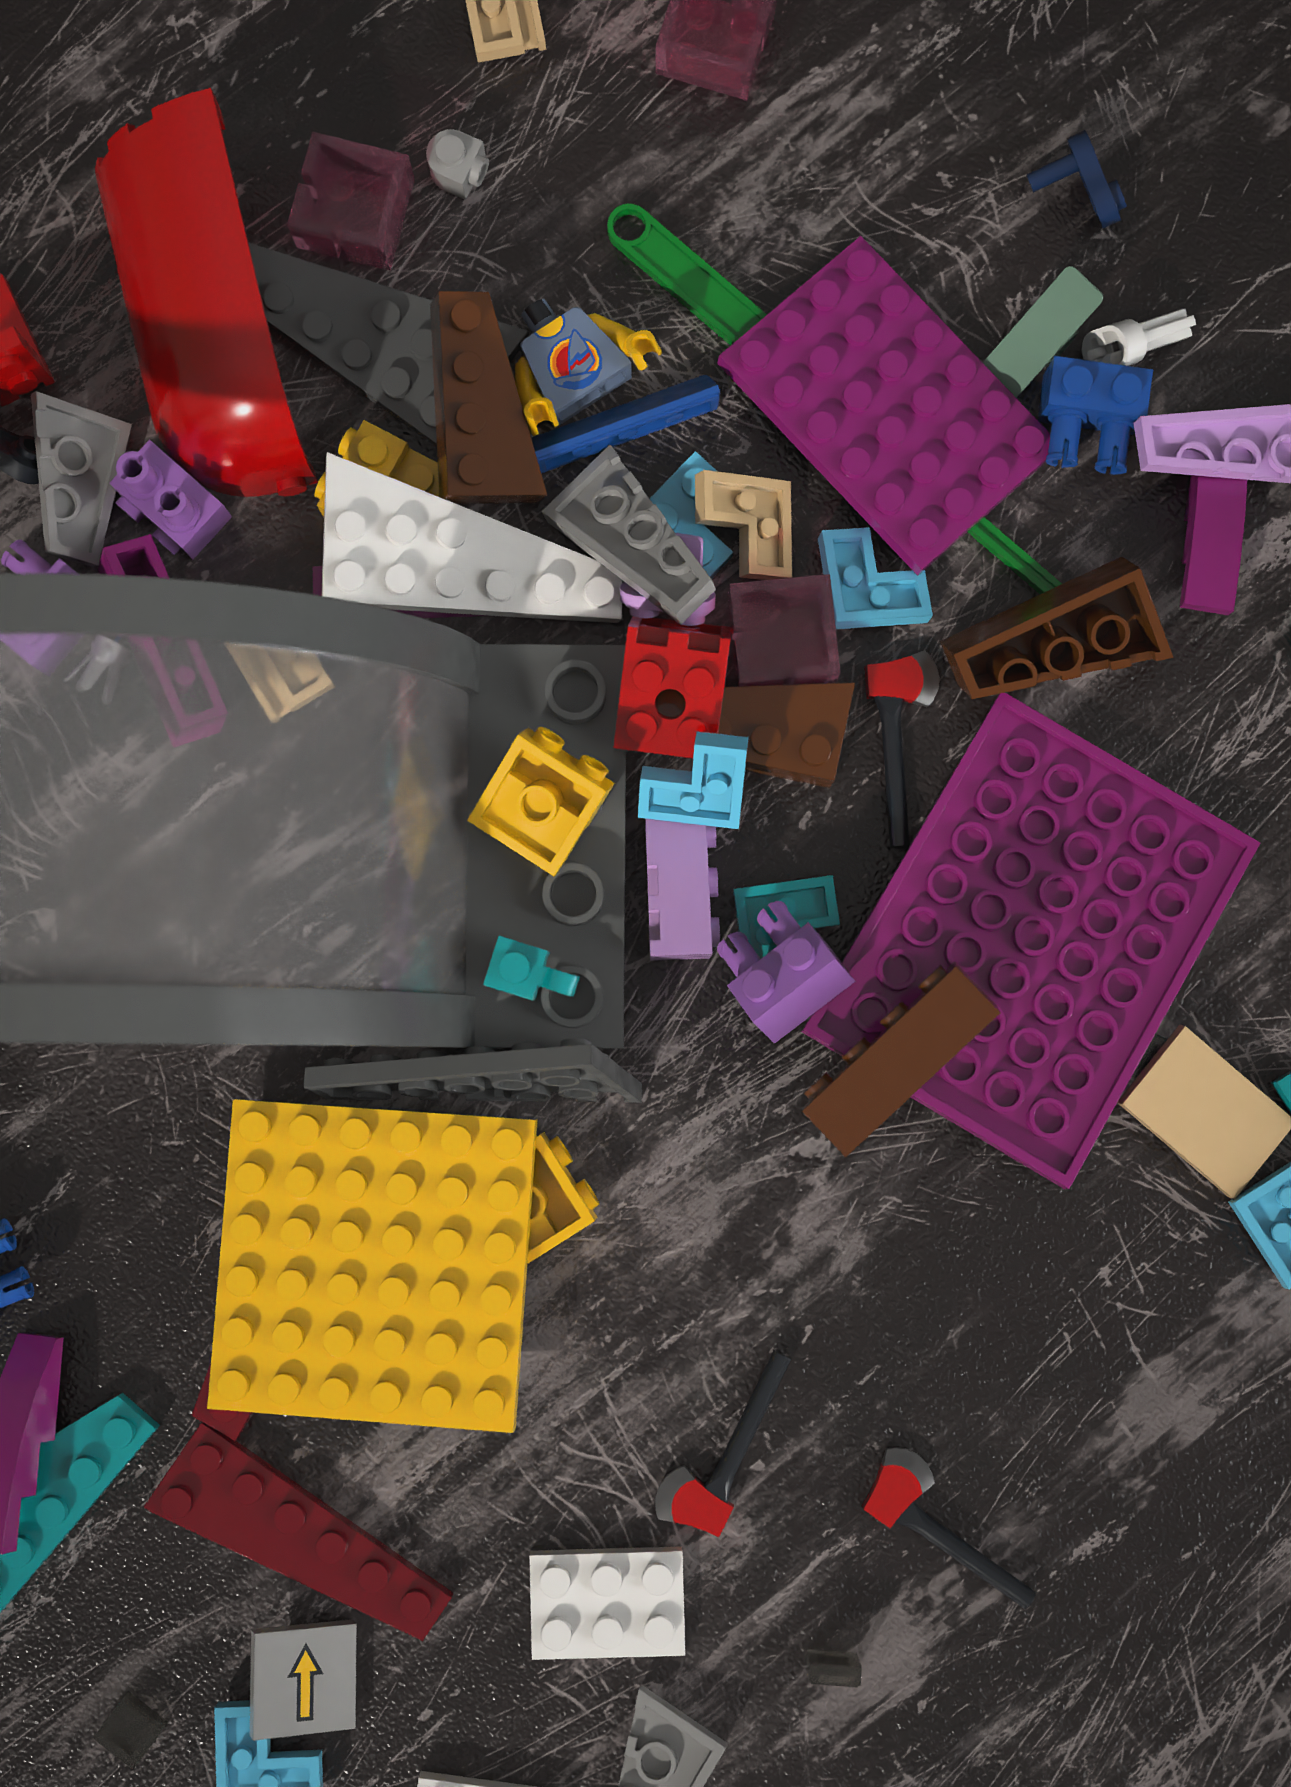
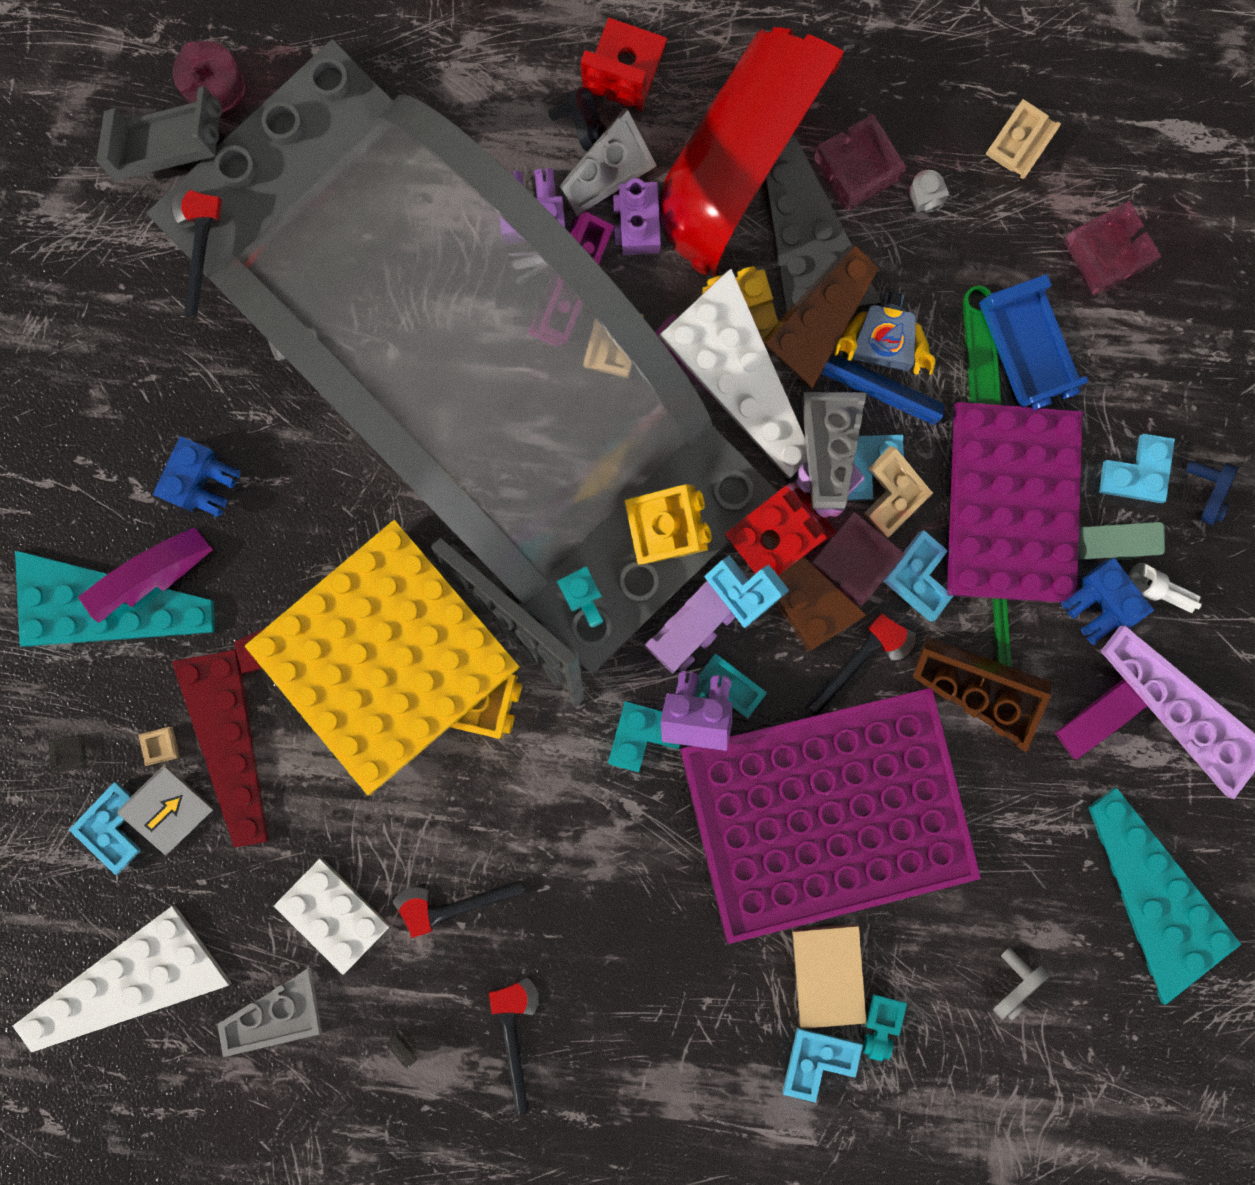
camera: 50 degrees right, 0 degrees up
reddish brown wedge [802,961,1001,1157] -> none
none -> tan tile [138,727,180,766]
none -> teal plate [608,701,680,773]
none -> blue panel [979,274,1089,410]
none -> medium azure plate [1099,434,1175,503]

